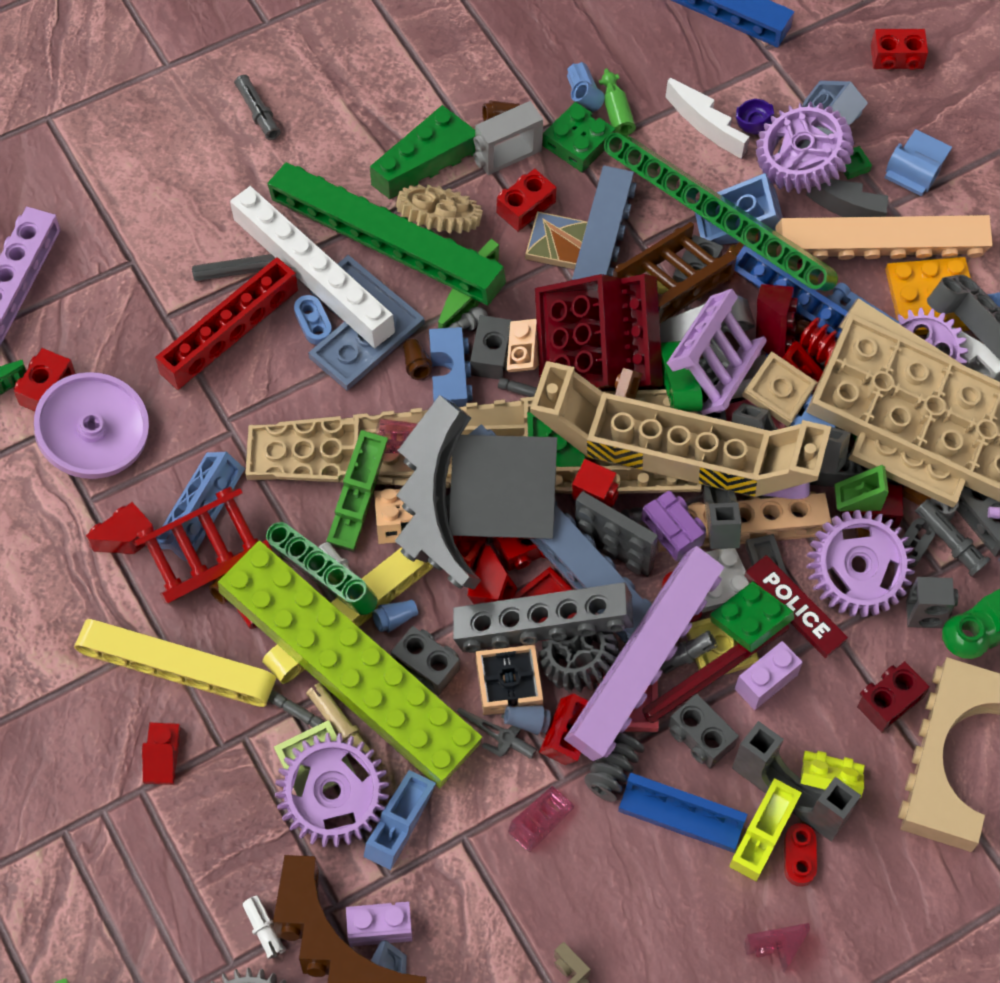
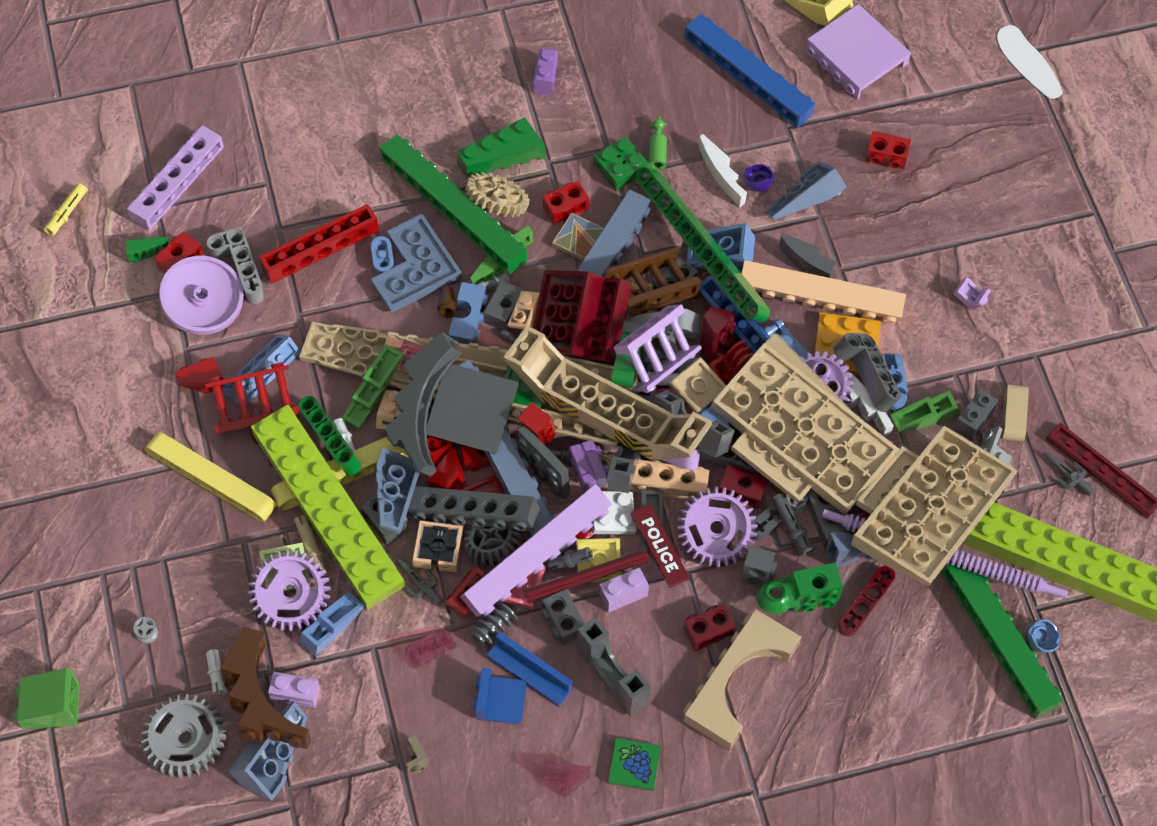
camera: 15 degrees right, 0 degrees up
red slope [142,722,181,785] -> none
dark grey axle [192,254,275,281] -> none
white brick [230,186,395,349] -> none
dark grey pin [234,75,281,140] -> none
dark grey wheel [268,690,324,728] -> none
medium blue cone [372,599,418,633] -> none
light grey window [473,101,543,175] -> none
reddish brown cone [482,100,520,121] -> none
sand blue cone [504,705,550,735] -> none
medium blue piece [567,62,605,112] -> none
dark orange plate [615,368,643,399] -> none
green plate [710,581,794,653] -> none
neon yellow slope [729,778,802,882] -> none
lavender gear [756,101,854,194] -> none
red plate [784,823,817,887] -> none
neon yellow plate [800,750,865,798] -> none
bright green slope [834,465,888,511] -> none
green plate [843,146,872,180] -> none
medium blue piece [885,129,952,196] -> none
none -> light grey wheel [133,617,158,644]
none -> light grey beam [207,228,264,304]
none -> sand blue wedge [376,447,419,534]
none -> blue bracket [472,668,527,724]
none -> medium lavender brick [534,48,558,95]
none -> green tile [608,738,661,791]

